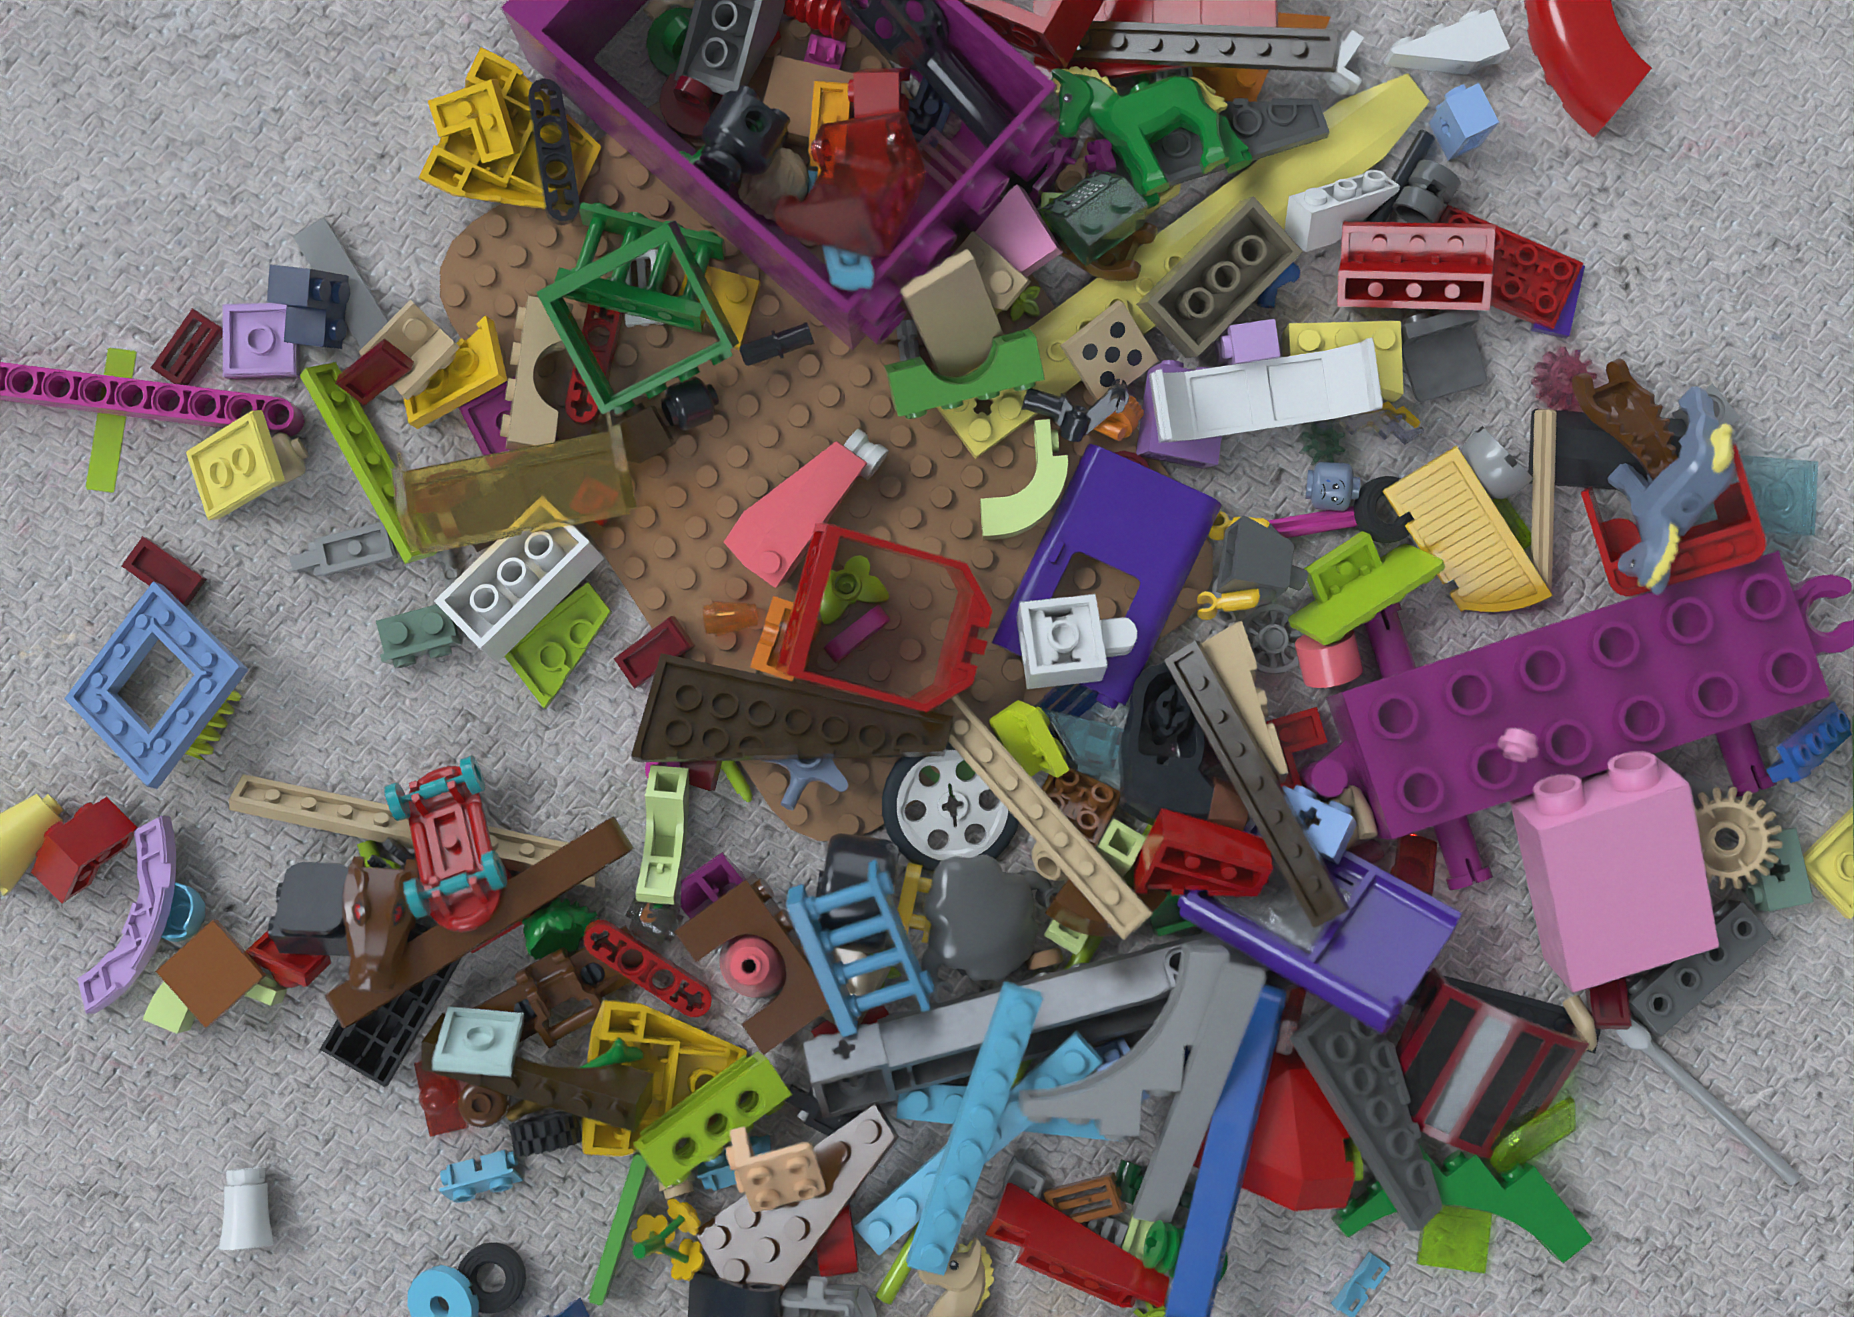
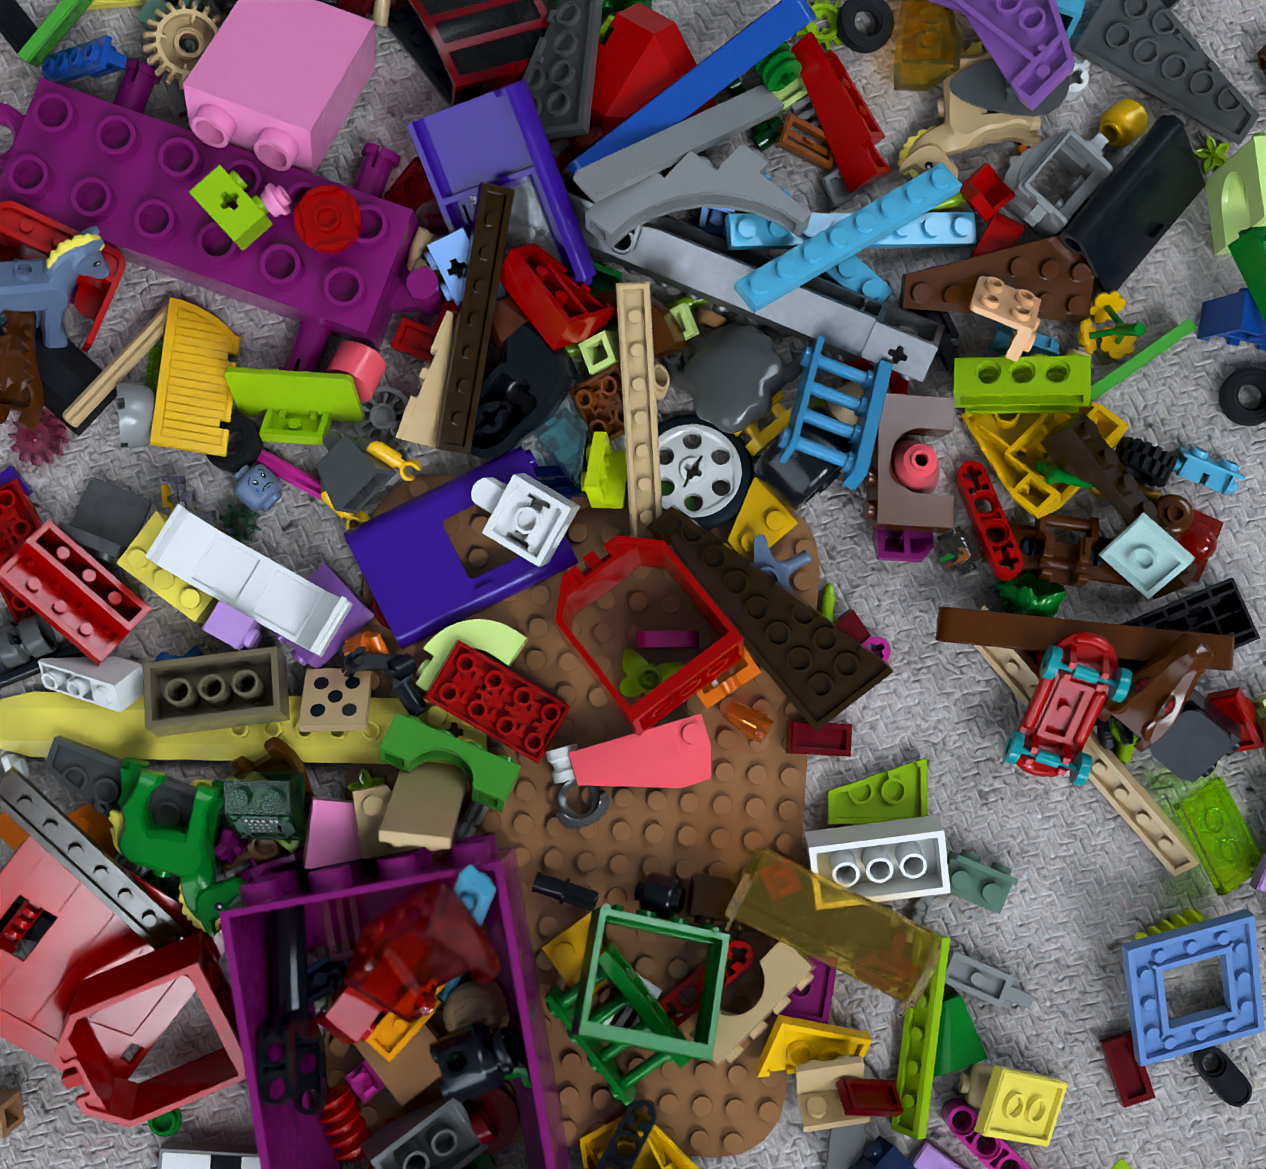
camera: 145 degrees left, 0 degrees up
yellowish green arch [636,765,689,905] -> none
none -> lime brick [189,165,273,251]
none -> red tile [294,185,362,254]
none -> red tile [423,640,571,764]
none -> dark grey piece [556,779,610,829]
none -> yellow wing [727,477,798,563]
none -> green slope [933,991,988,1077]
none -> red panel [959,163,1015,221]
none -> clear neon green tile [1173,776,1262,896]
none -> black piece [1192,1046,1252,1107]

